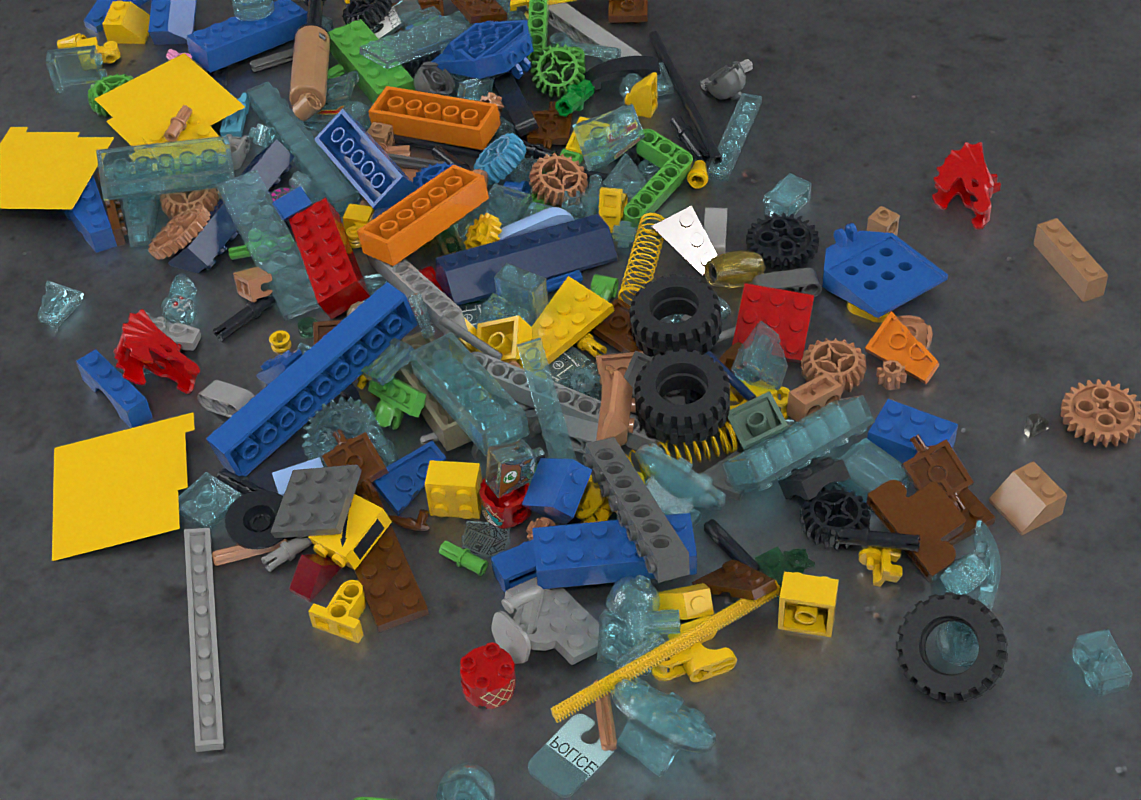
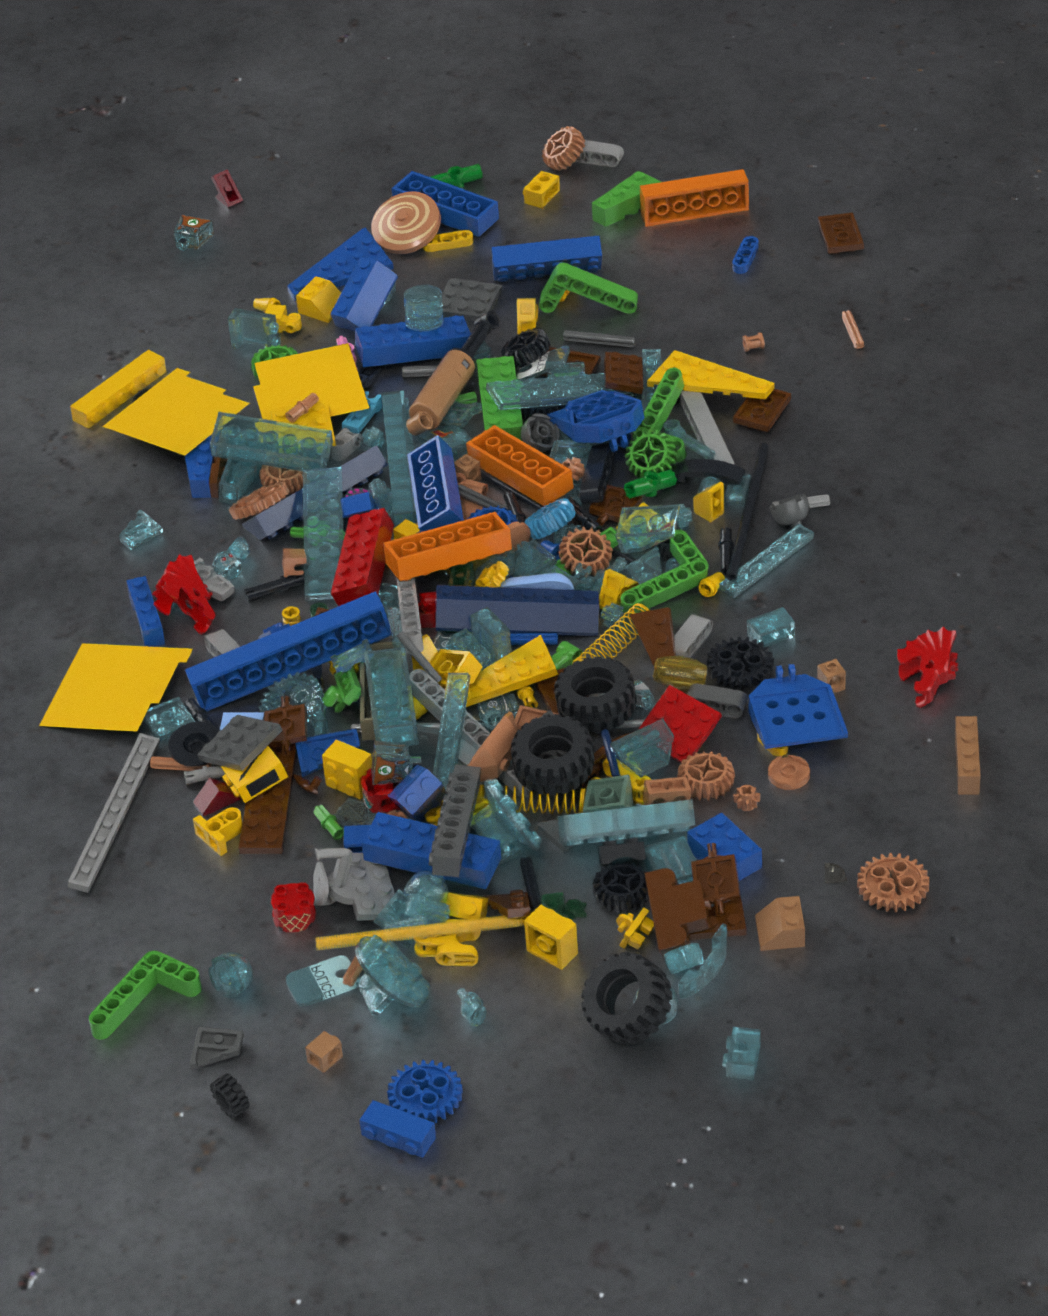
camera: 25 degrees right, 5 degrees down
black pin [838,527,921,552] -> none
orange wing [865,311,940,384] -> none
none -> clear light blue piece [457,988,487,1027]

